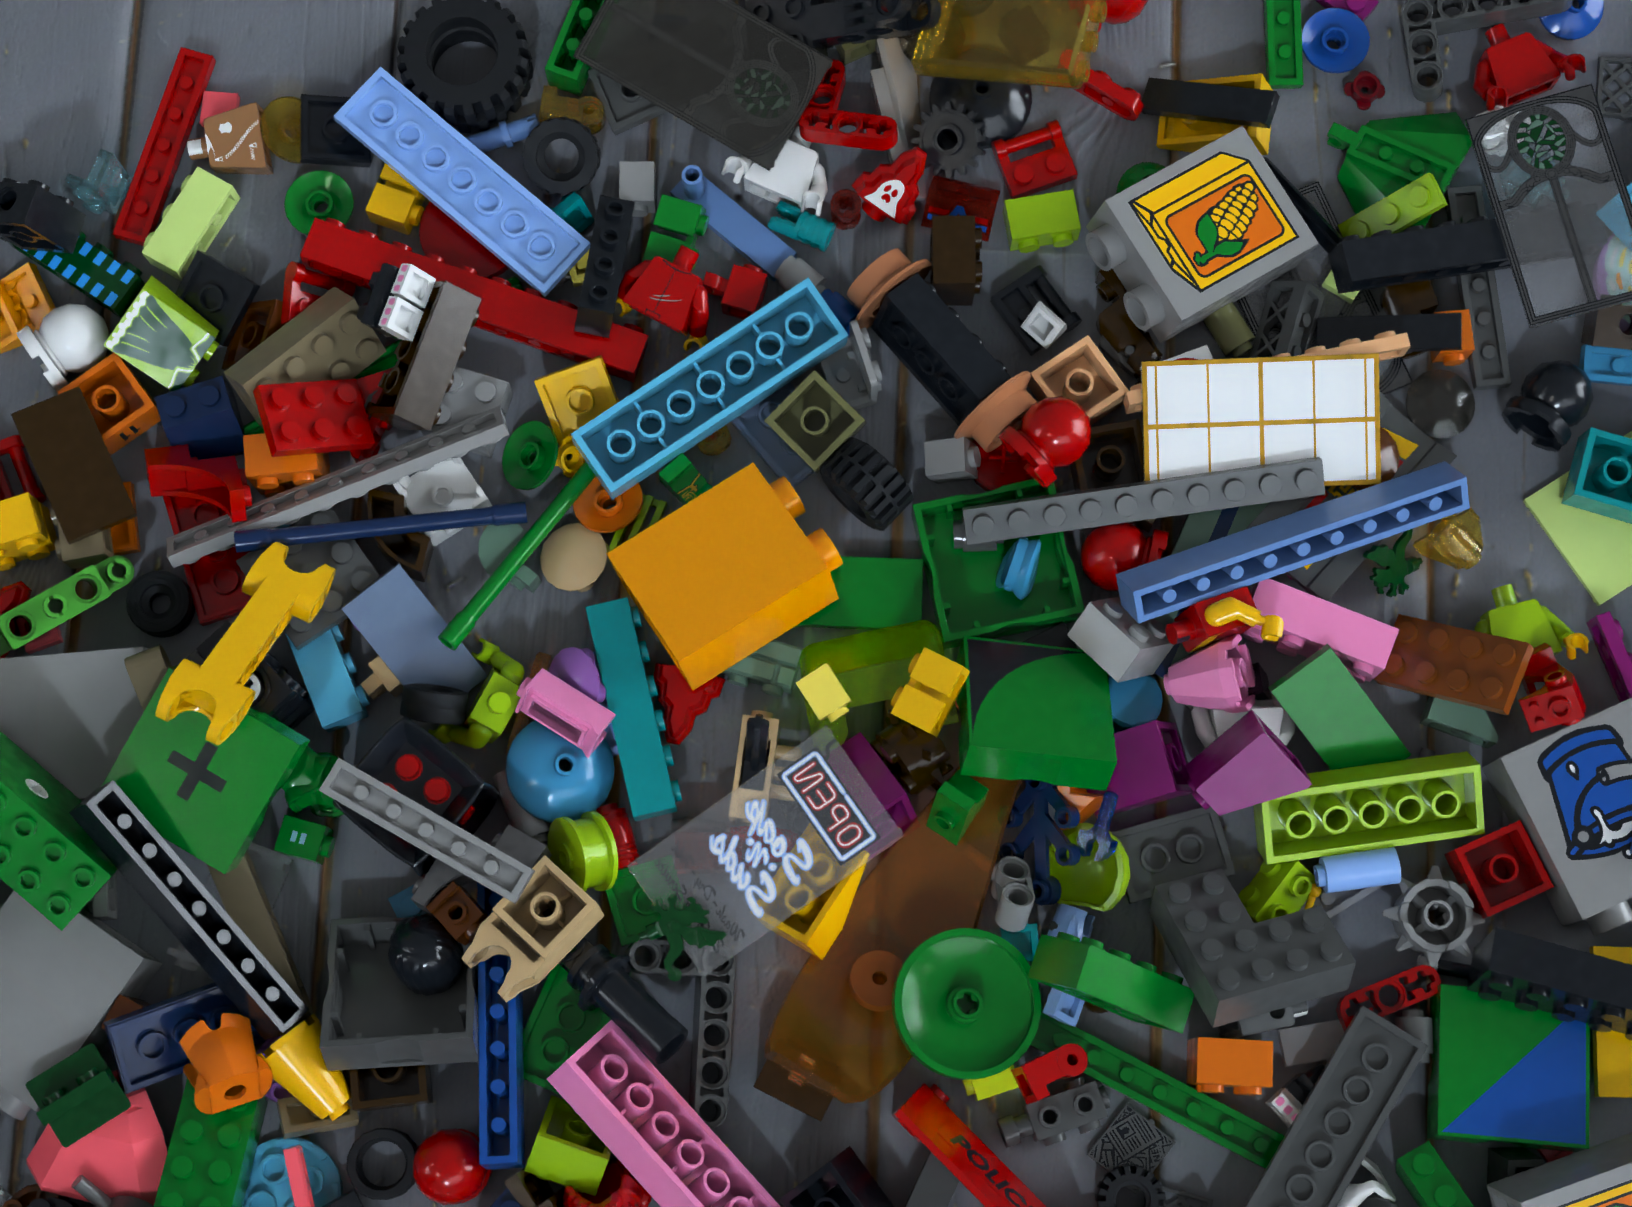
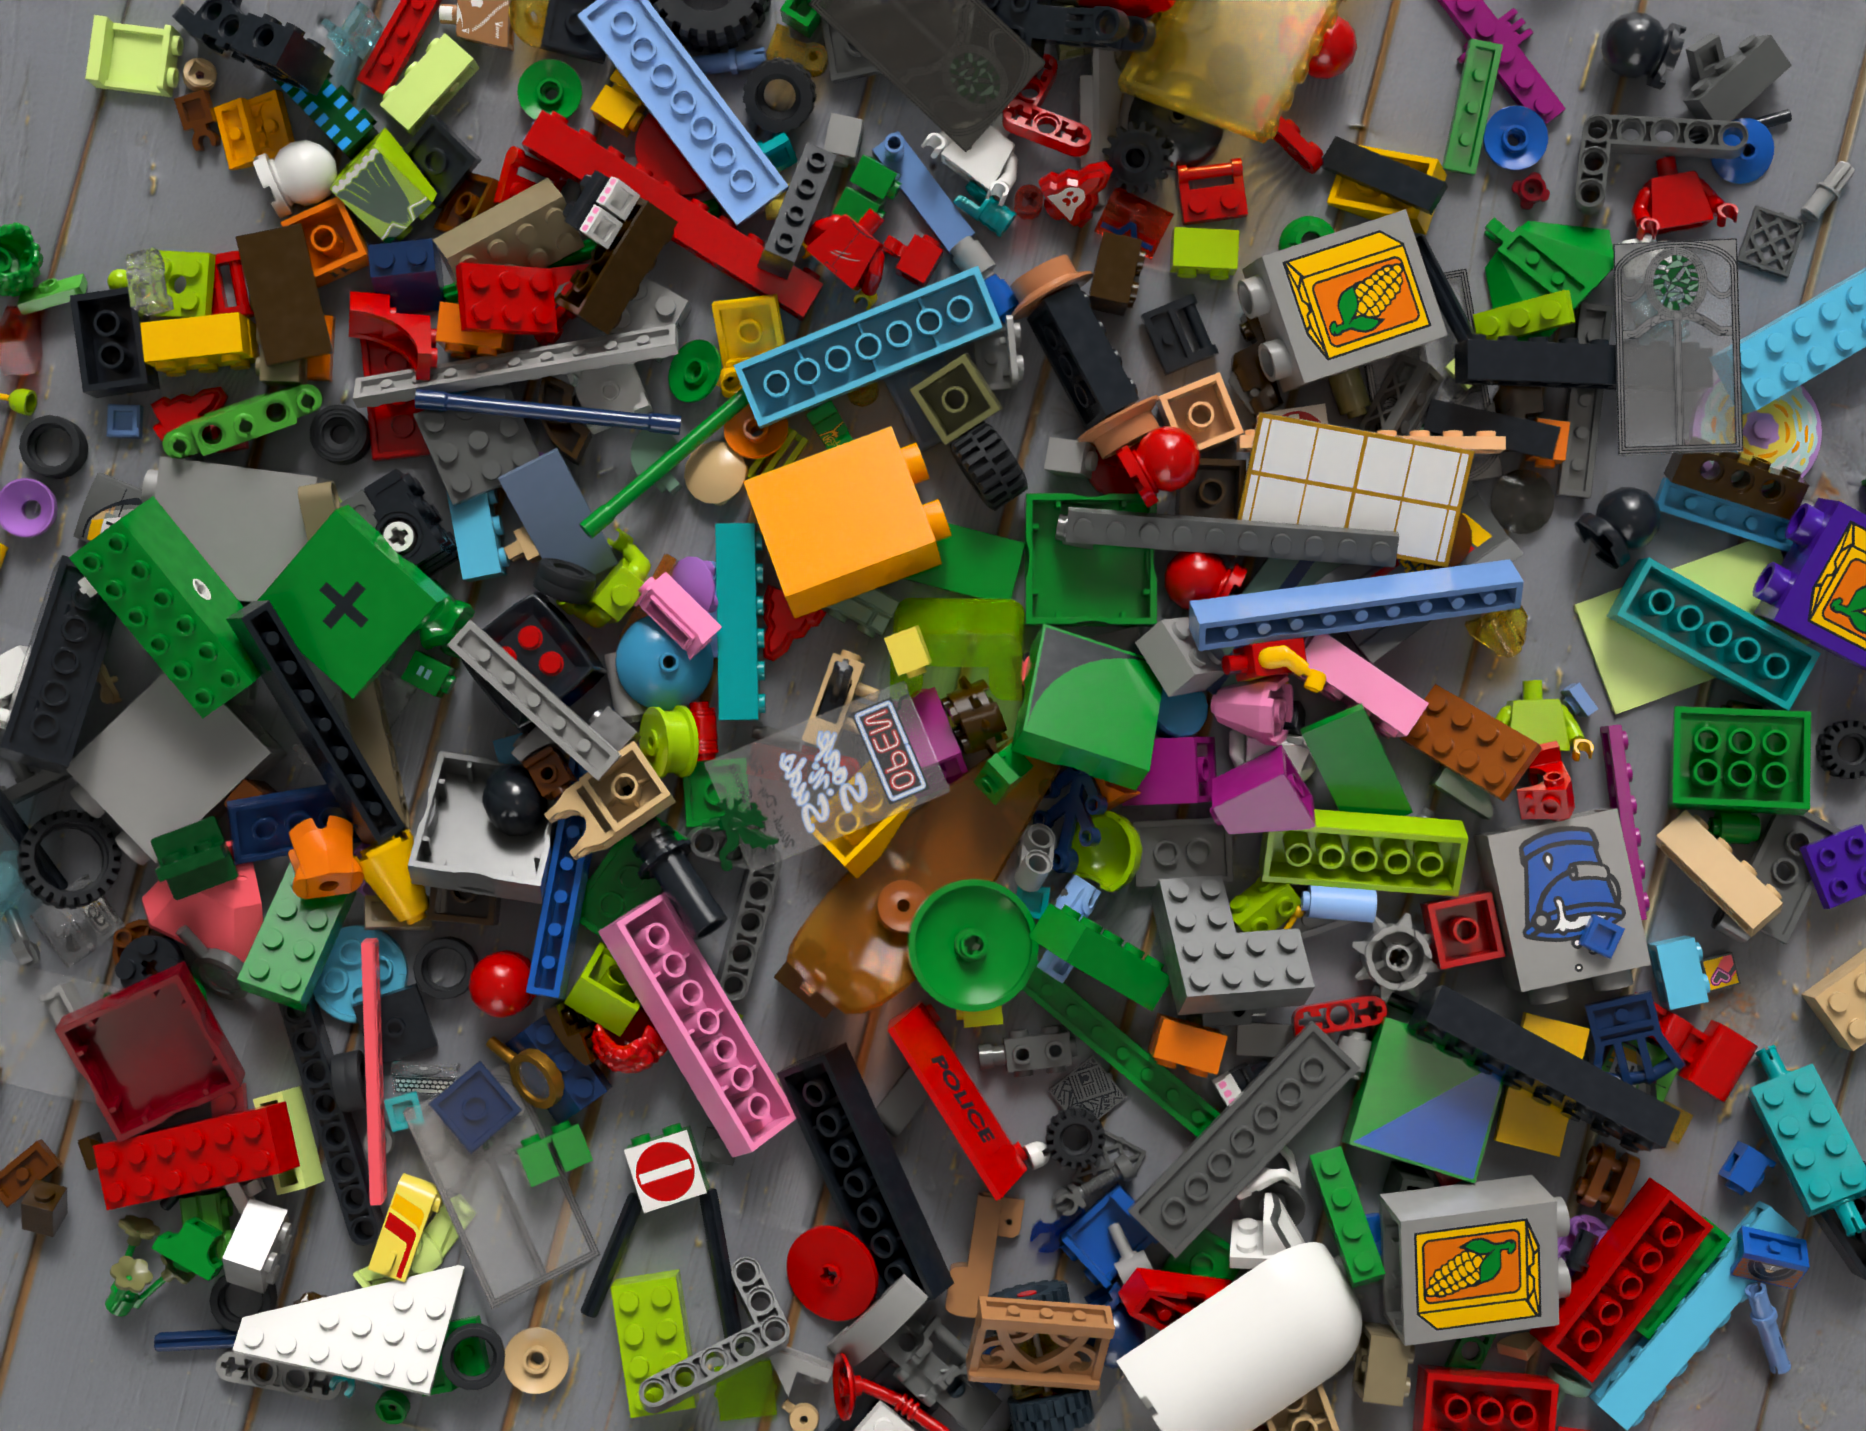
camera: 10 degrees right, 10 degrees up
yellow piece [155,541,336,746] -> none
yellow piece [891,647,970,737] -> none
dark azure piece [996,537,1042,600] -> none
red leg [1011,1043,1088,1104] -> none
white slope [1020,301,1067,349] -> none
clear blue bar [1077,791,1119,861] -> none
dark green piece [1363,529,1423,597] -> none
none -> medium blue plate [1561,683,1598,717]

